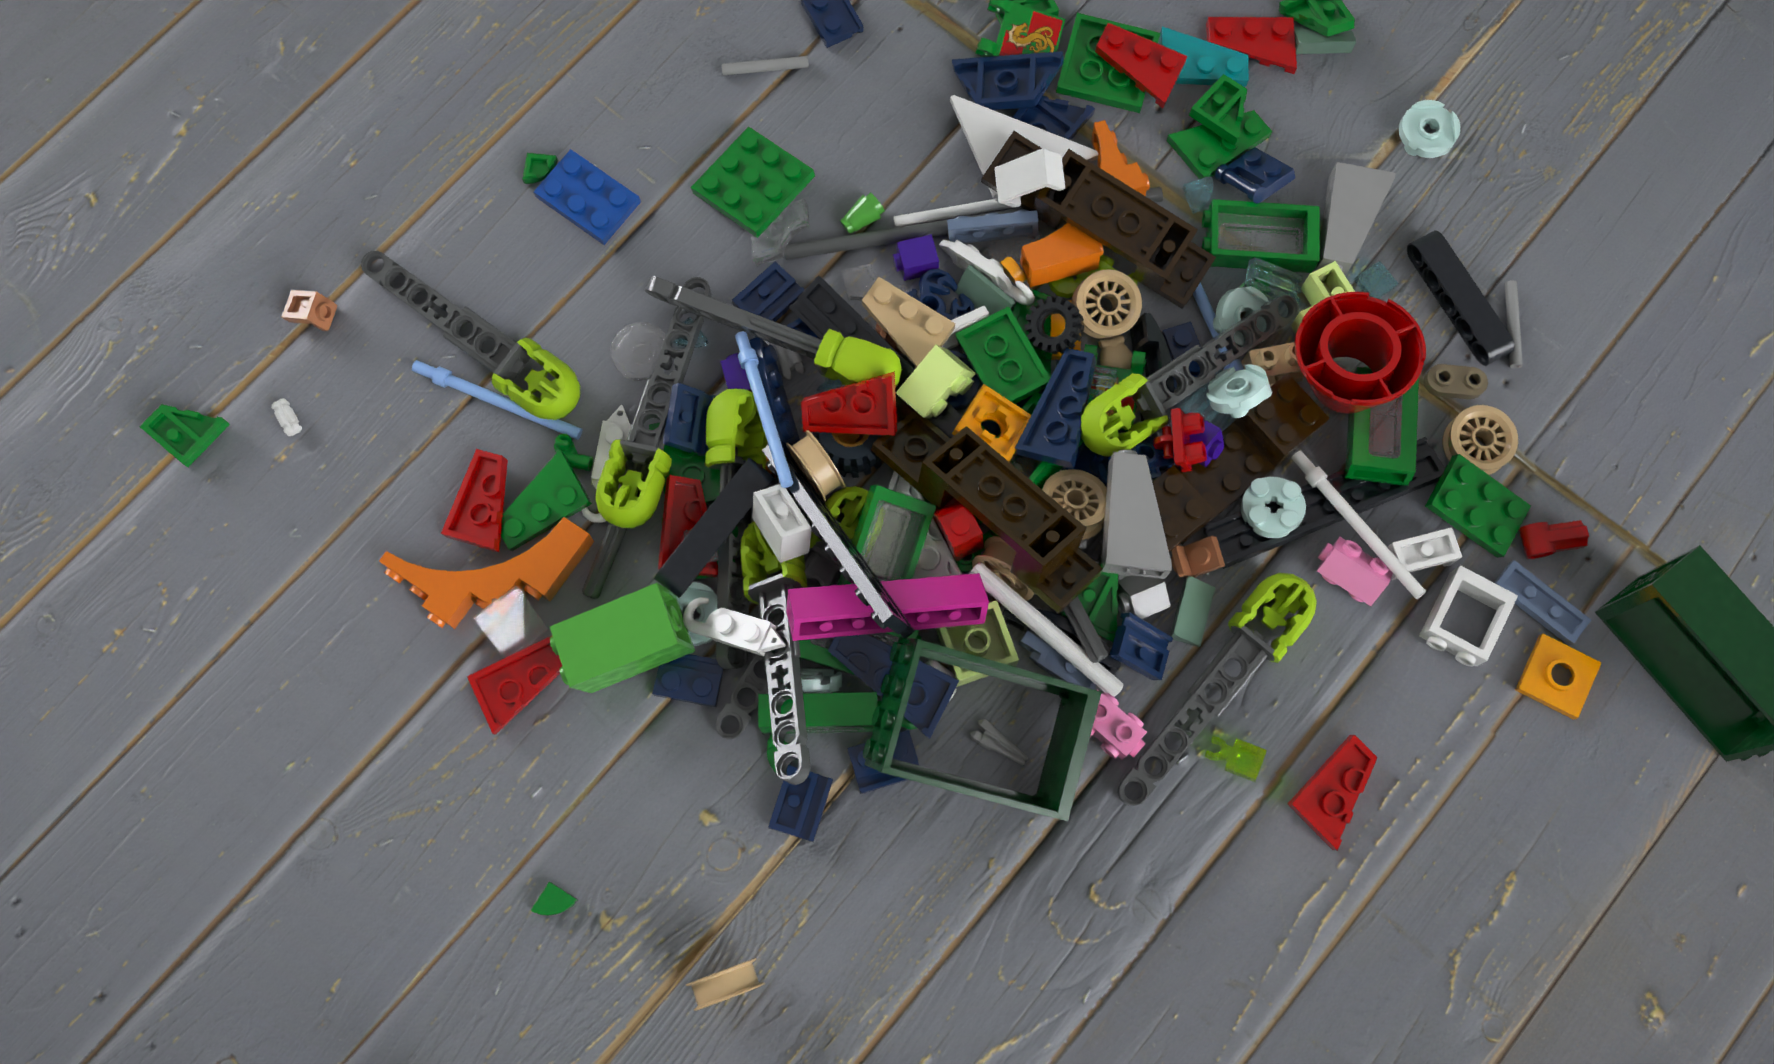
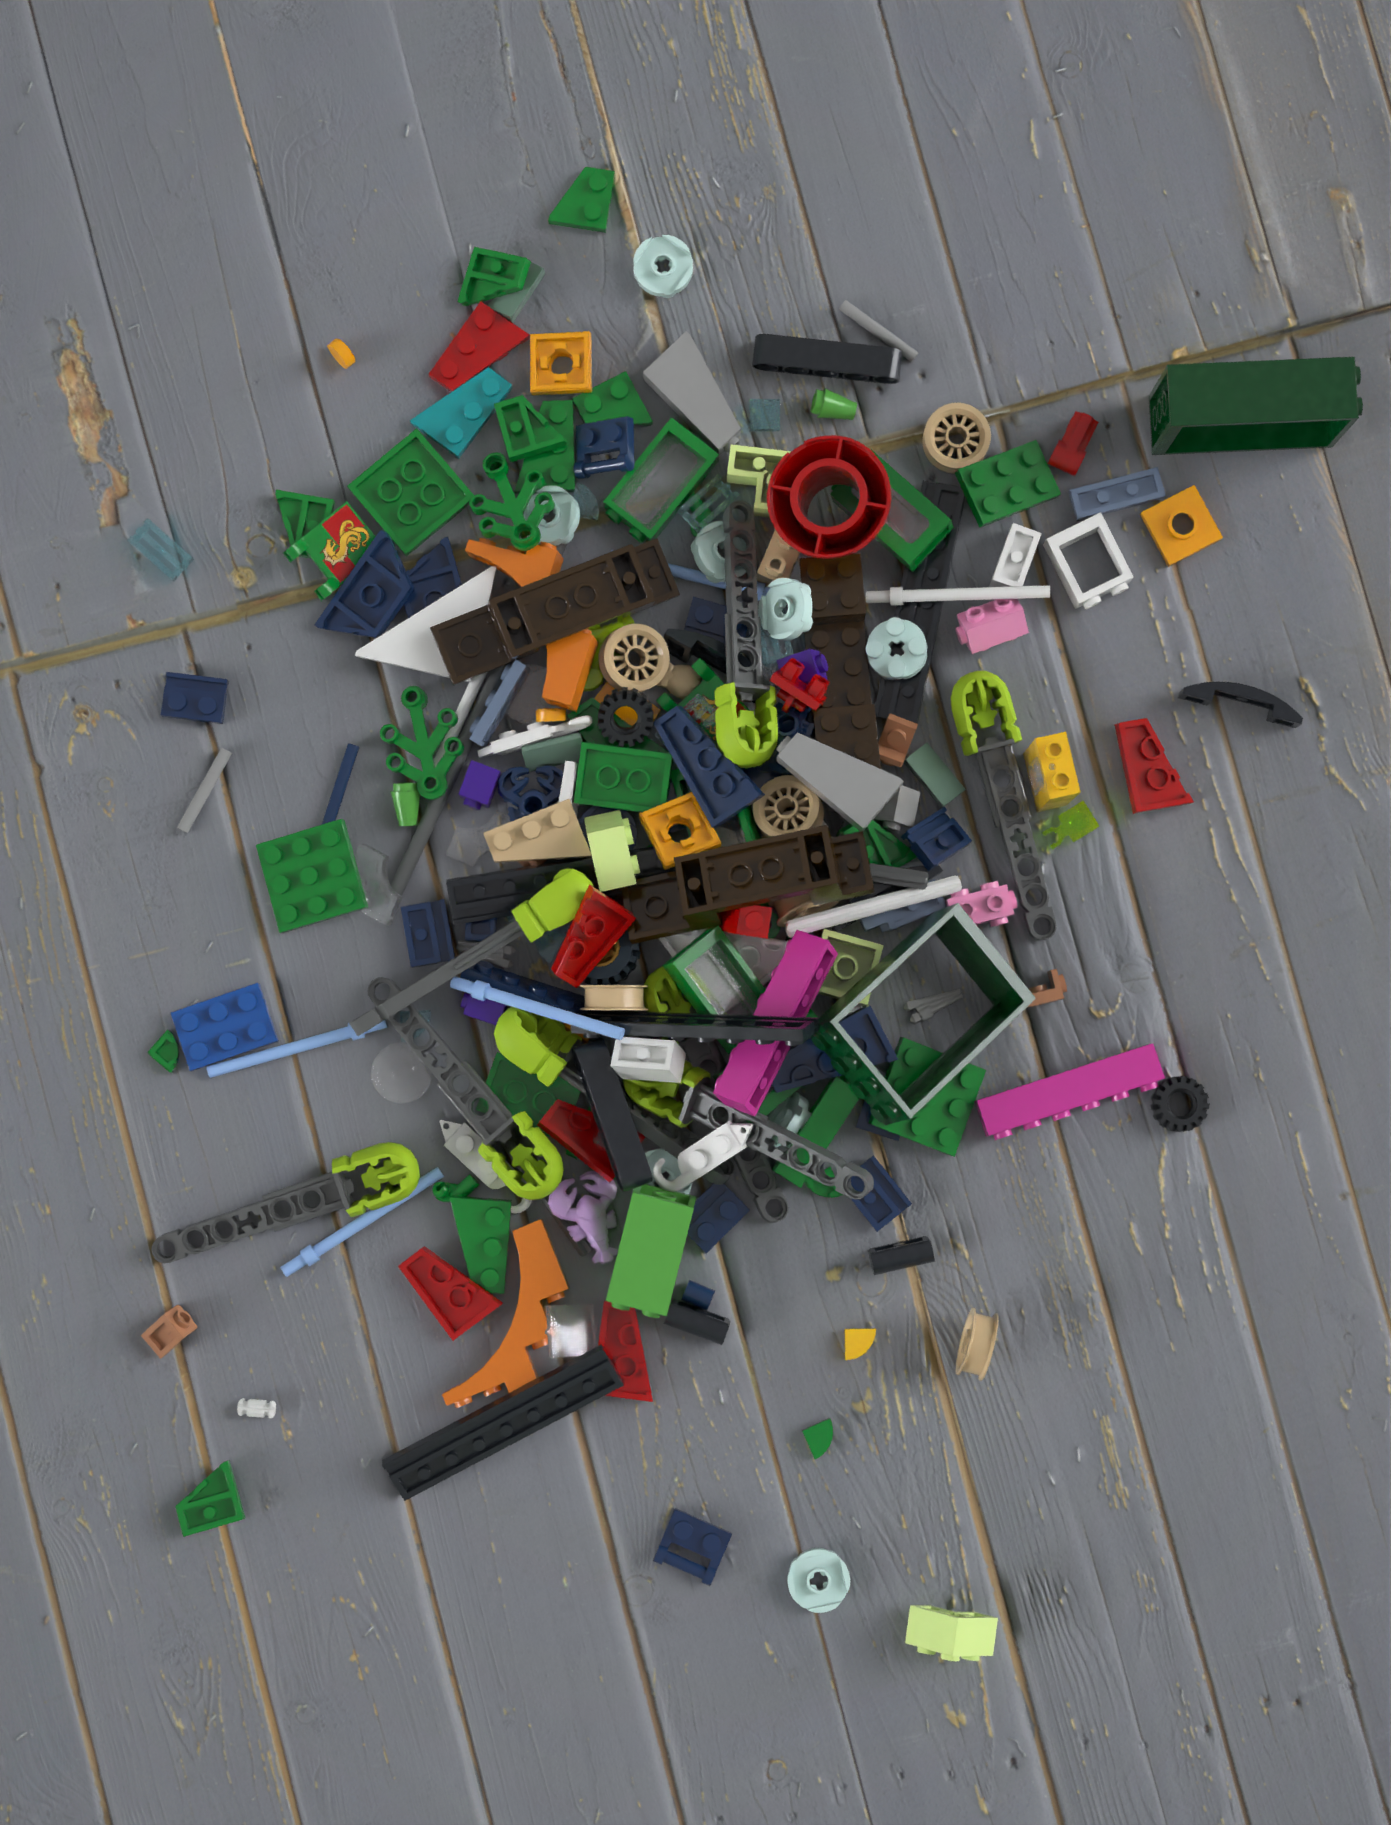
camera: 55 degrees left, 10 degrees up
dark blue plate [663,383,716,456] -> none
white panel [995,148,1065,208] -> none
red wing [1095,23,1188,109] -> none
dark tan plate [1424,364,1488,400] -> none
none -> light blue bar [207,1019,388,1078]
none -> dark blue piece [321,743,359,825]
none -> green plant [380,686,464,800]
none -> black plate [382,1344,624,1501]
none -> green plant [469,452,555,551]
none -> light aqua plate [523,485,580,546]
none -> light orange piece [530,331,592,396]
none -> green wing [548,167,615,233]
none -> lavender animal [548,1171,618,1265]
none -> green wing [572,371,653,426]
none -> dark blue plate [653,1508,732,1586]
none -> black brick [664,1299,730,1345]
none -> dark blue hinge [681,1280,715,1311]
none -> light aqua plate [787,1548,850,1613]
none -> bright green cone [810,388,857,420]
none -> yellow tile [844,1328,876,1360]
none -> green plate [868,1037,986,1157]
none -> black brick [868,1236,935,1275]
none -> dark pink brick [975,1043,1165,1140]
none -> yellow piece [1023,731,1081,812]
none -> nougat bracket [1027,969,1067,1008]
none -> black tyre [1150,1076,1210,1132]
none -> black slope [1178,682,1303,728]

